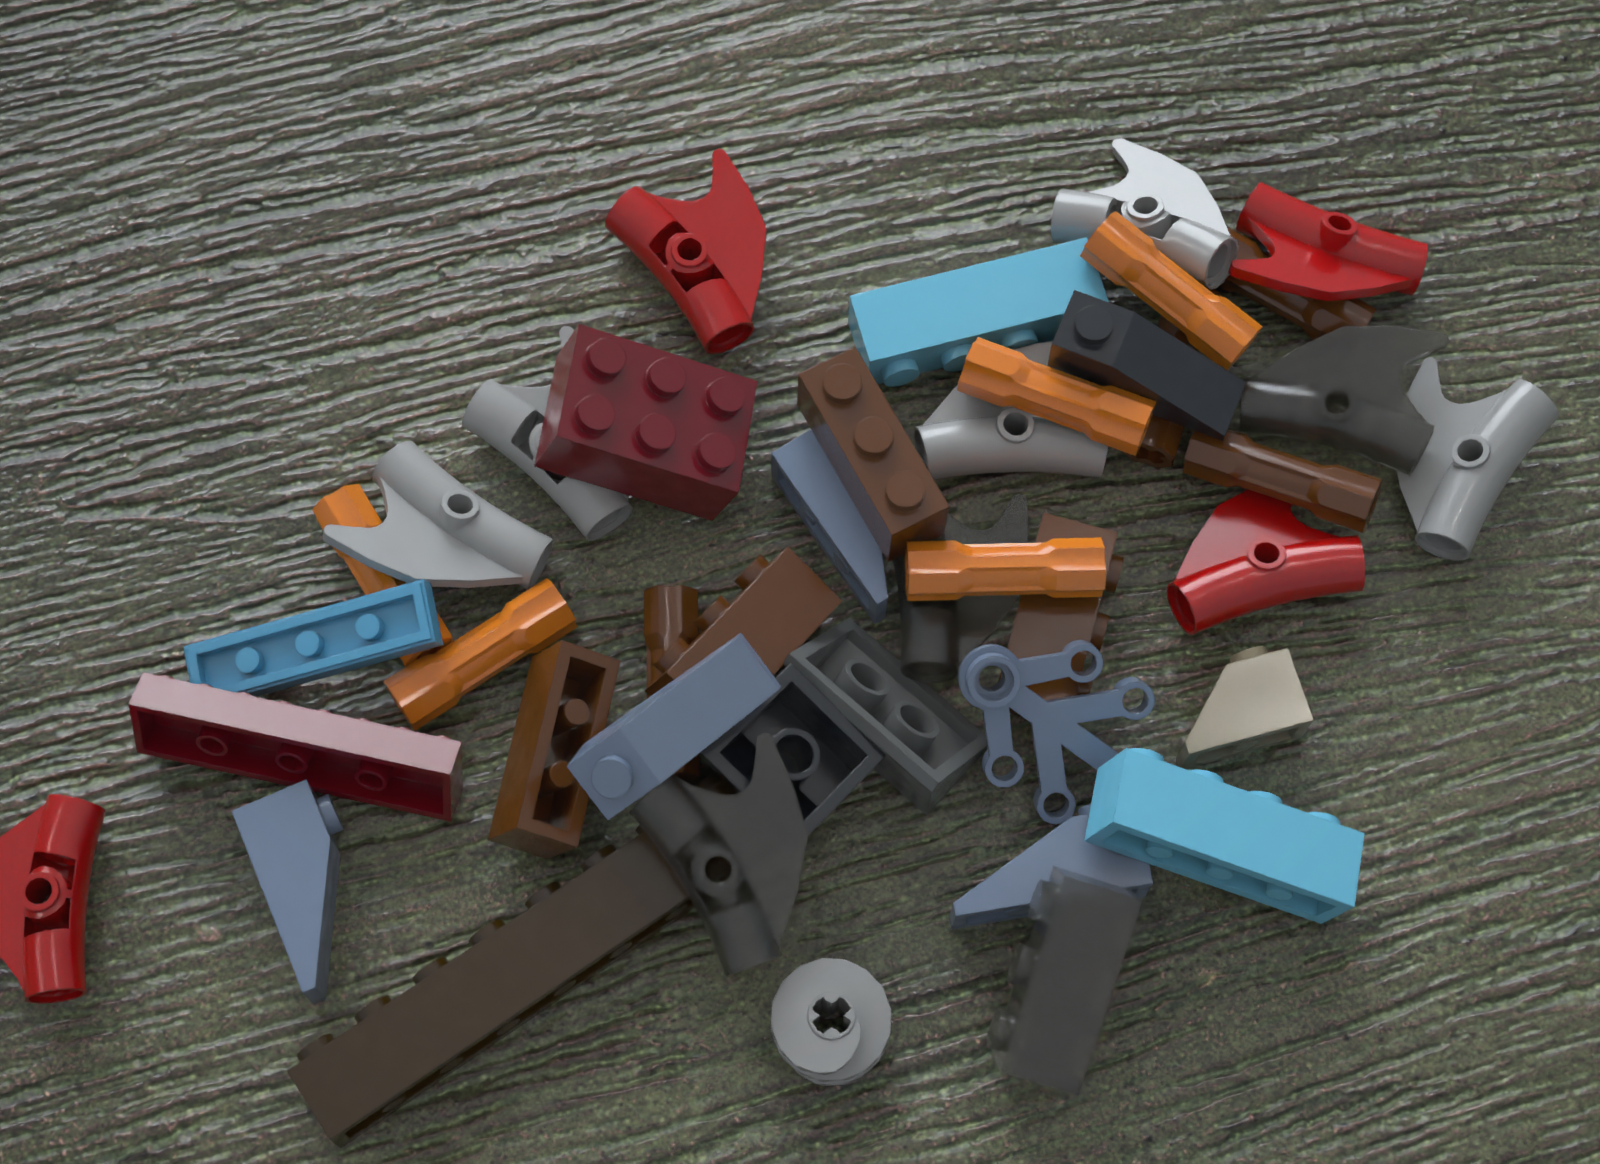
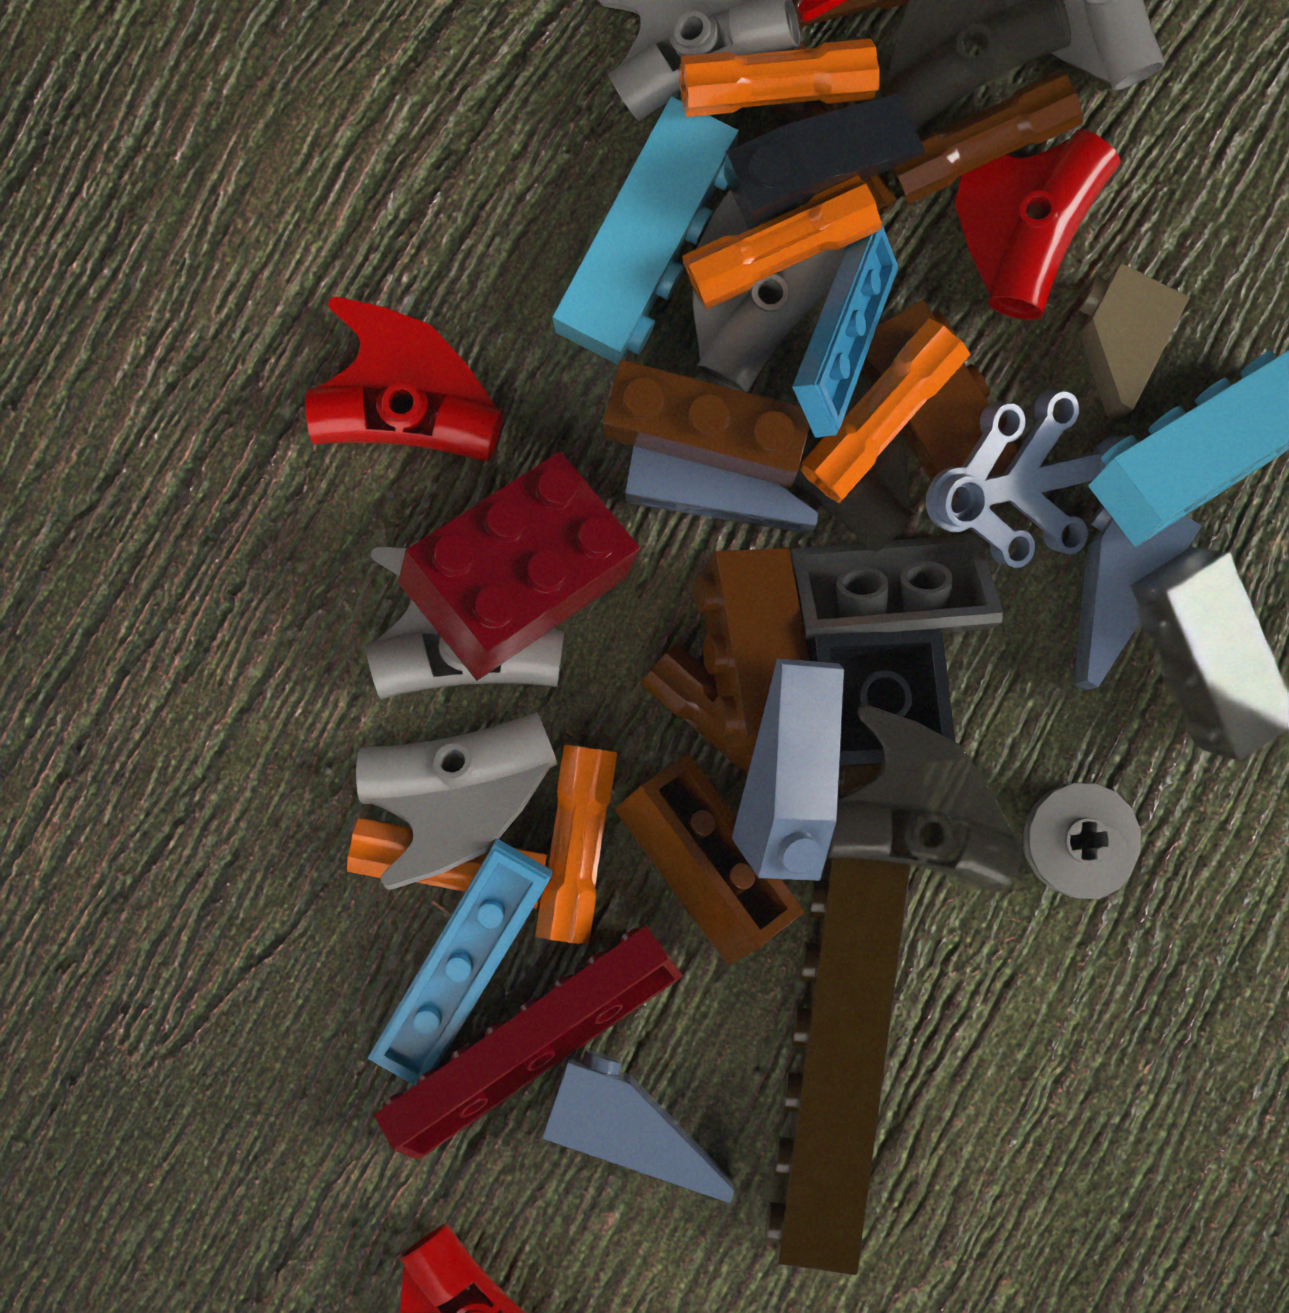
camera: 45 degrees left, 15 degrees up
none -> dark azure tile [792,225,898,438]

